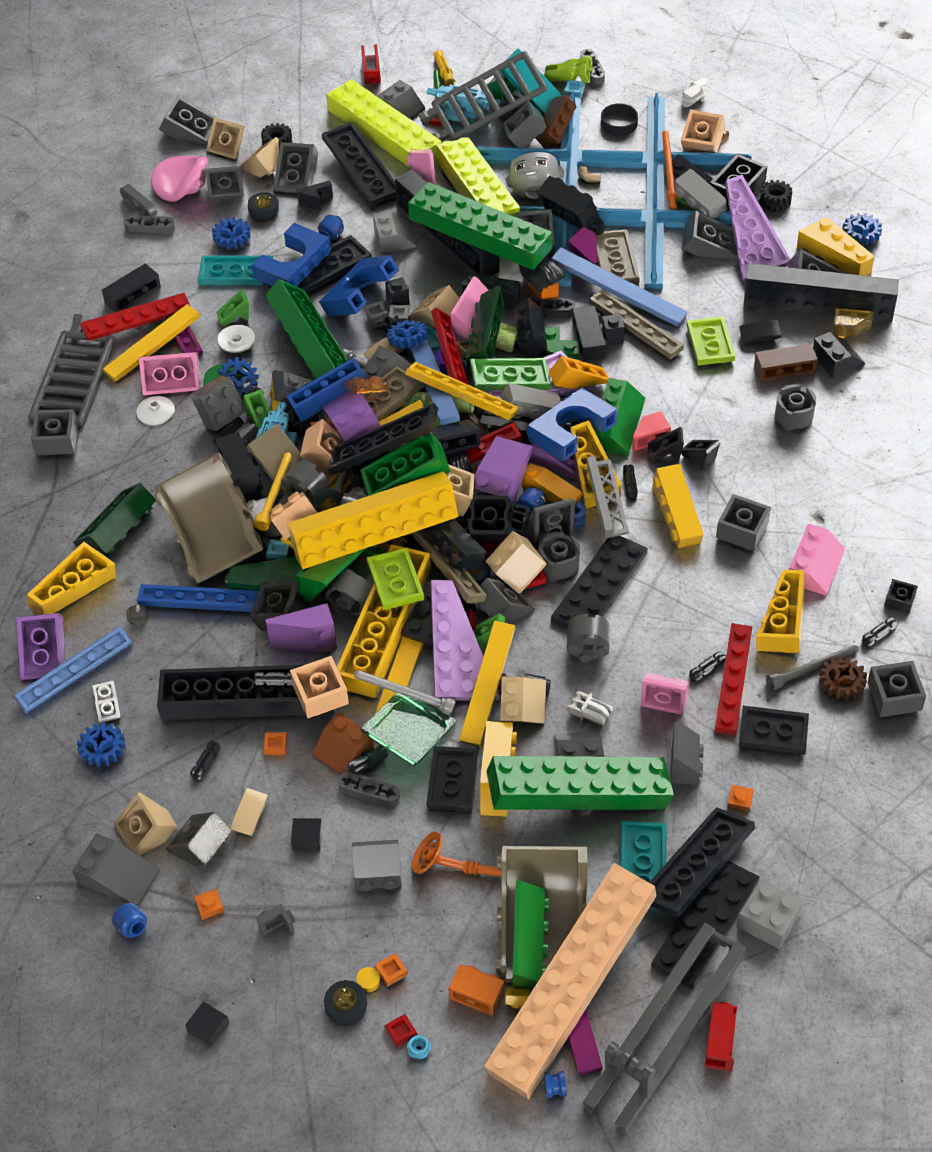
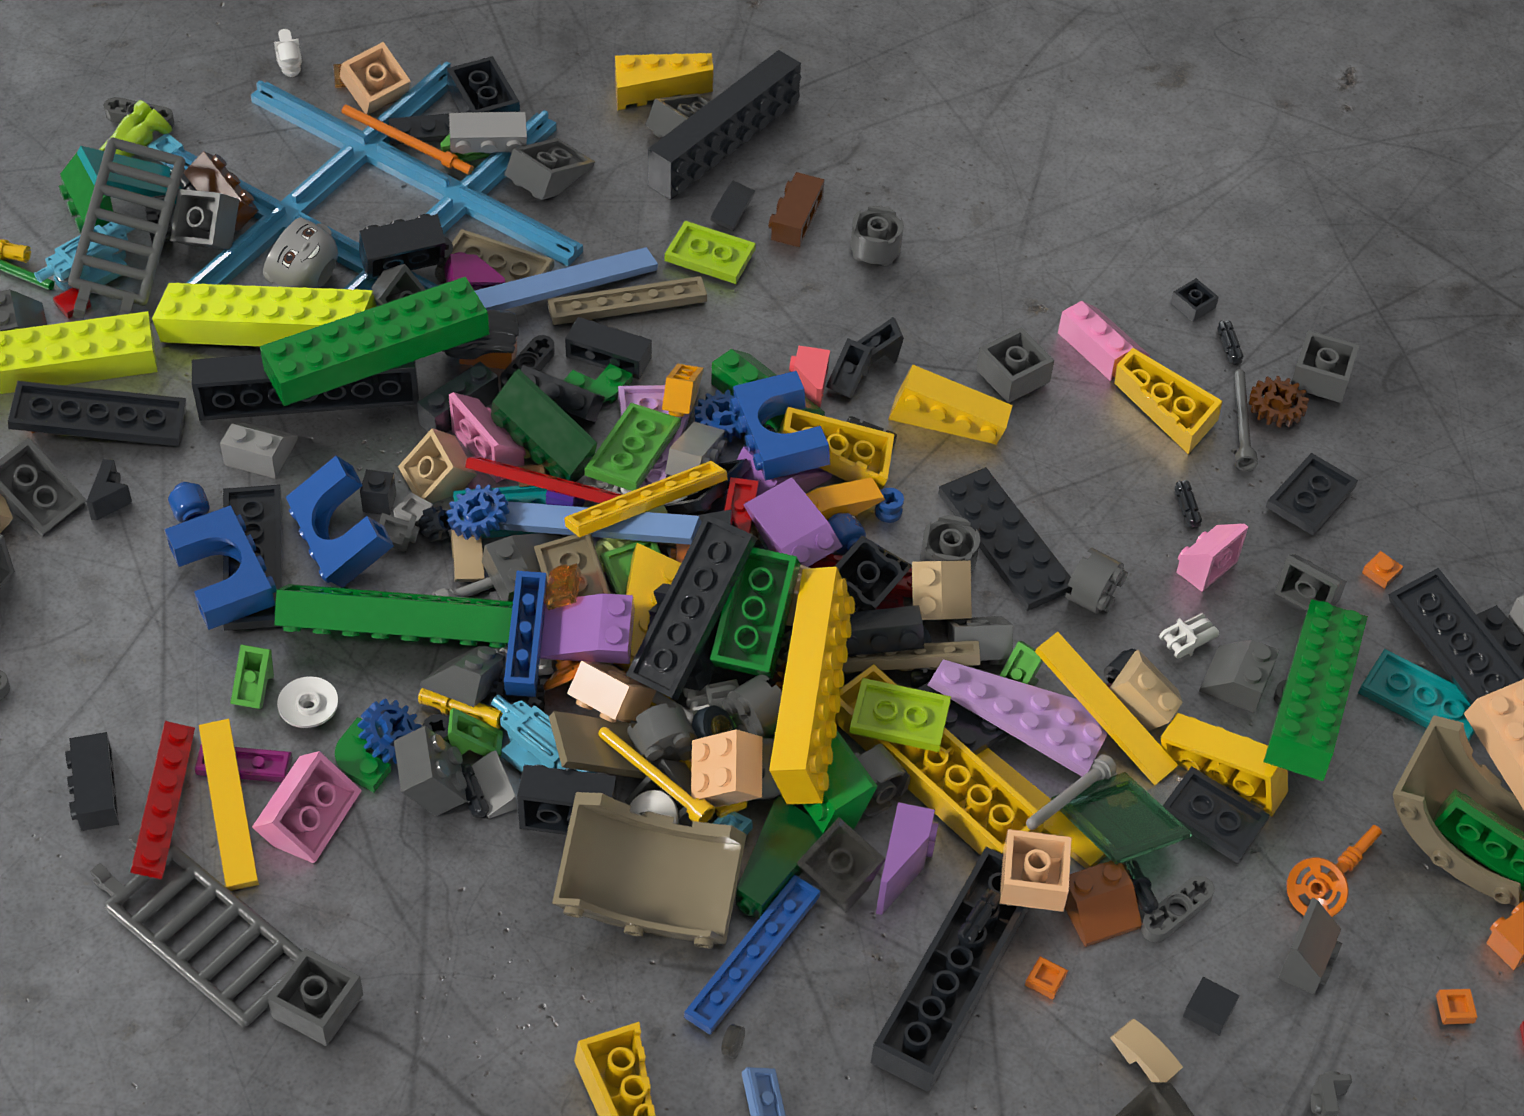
camera: 65 degrees left, 0 degrees up
dark green slope [73,482,156,555] -> none
white dish [136,396,175,426] -> none
black axle [190,740,220,780] -> none
teal tile [198,256,273,285] -> none
blue gear [212,217,251,249] -> none
black wheel [247,192,279,219] -> none
black wheel [324,980,367,1024] -> none
yellow tile [356,967,381,992] -> none
bright pink slope [407,149,436,185] -> none
dark grey slope [528,498,575,550] -> none
tan arm [577,166,601,183] -> none
light grey fence [587,456,629,538] -> none
black tyre [601,103,638,135] -> none
black brick [602,314,625,345] -> none
red plate [714,623,753,735] -> none
lavender wing [725,175,790,282] -> none
black tyre [759,180,793,212] -> none
black slope [813,332,865,378] -> none
clear yellow slope [833,308,874,339] -> none
blue gear [842,213,882,245] -> none

